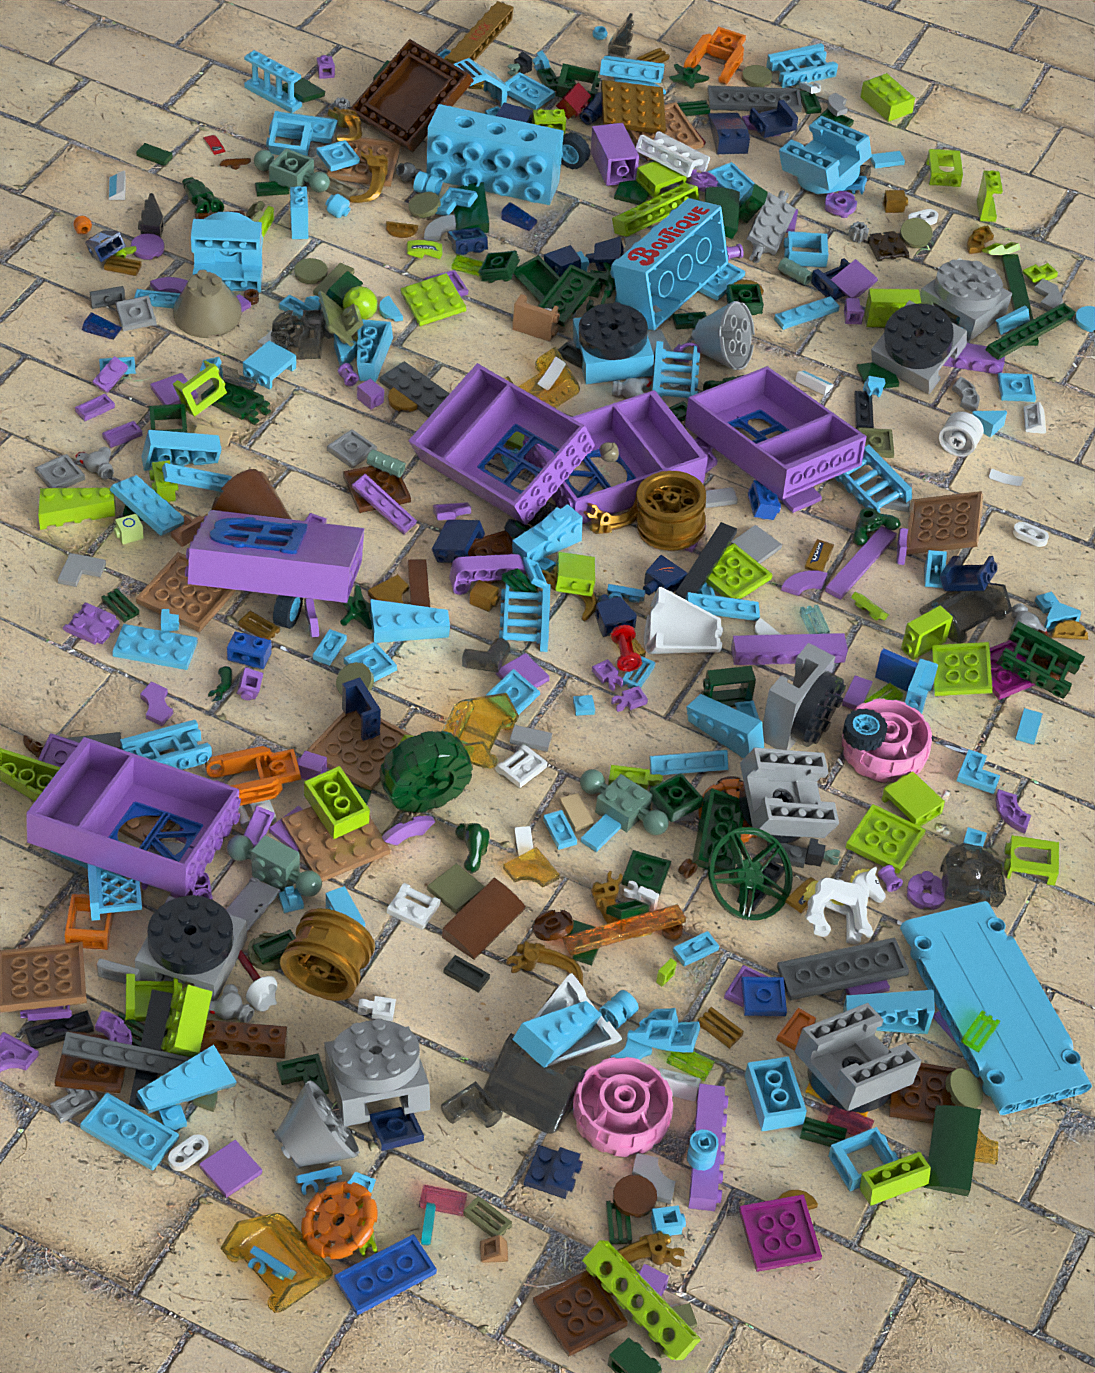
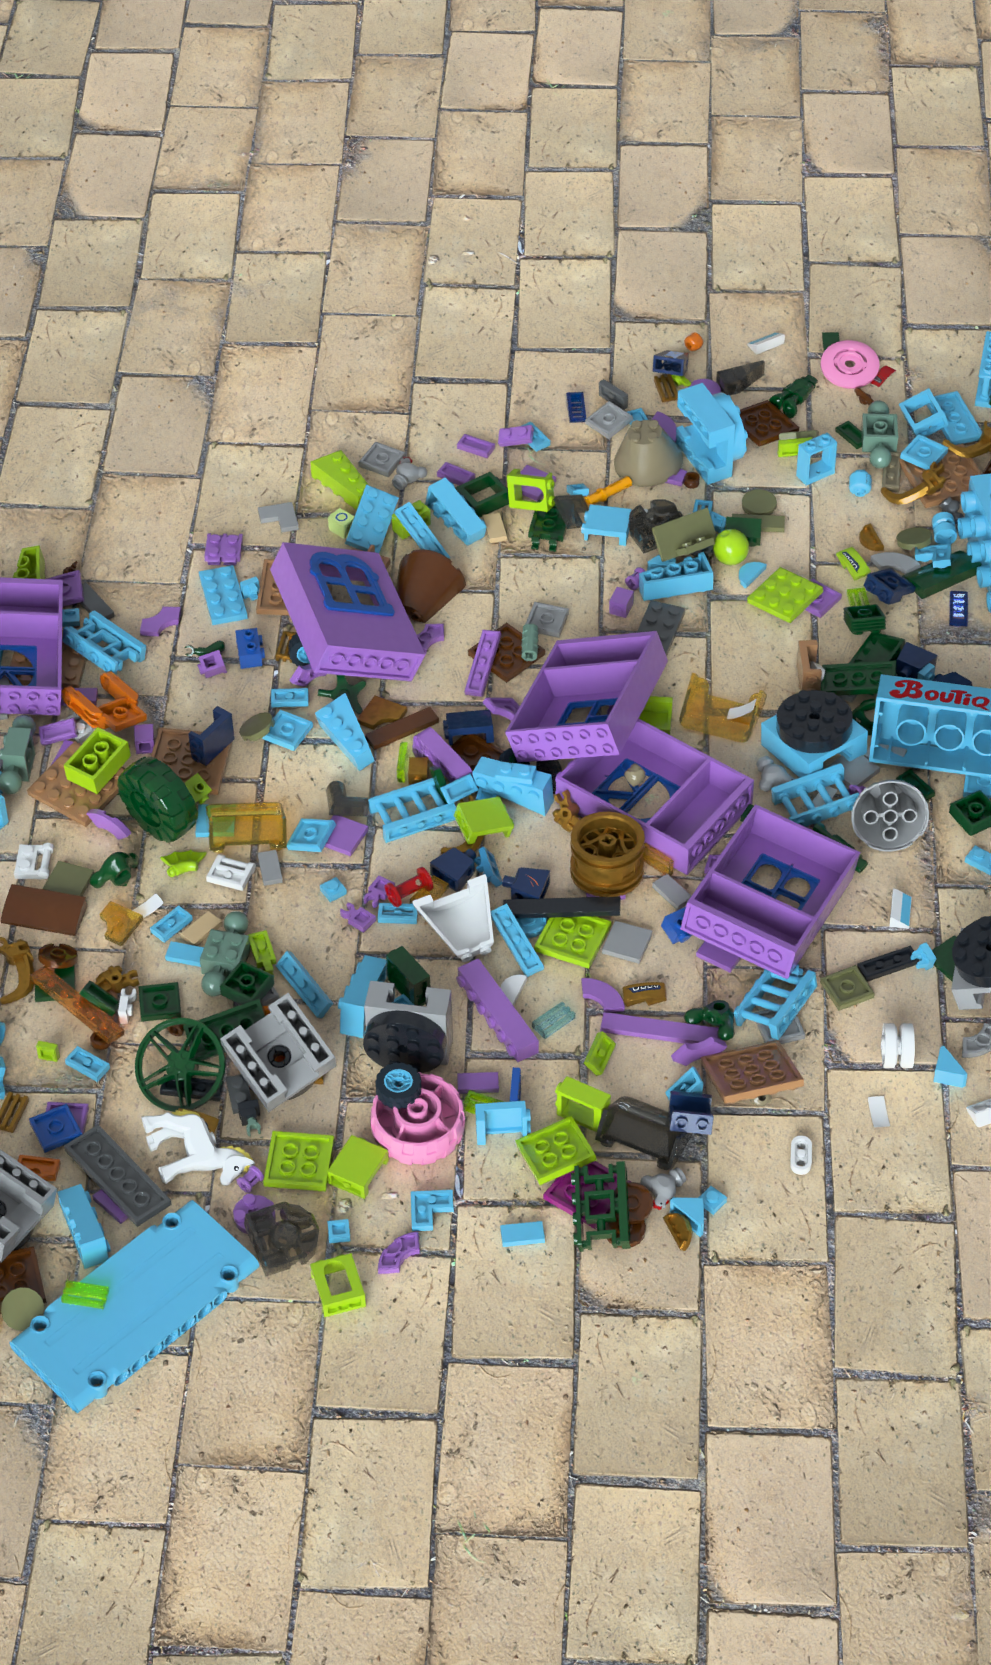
camera: 70 degrees right, 0 degrees up
dark green tile [101,588,139,623] -> none
pearl gold tile [388,387,417,412] -> none
none -> lime arm [160,849,207,877]
none -> clear neon green tile [397,742,408,783]
none -> light orange pin [585,476,632,507]
none -> bright pink piece [821,340,880,389]

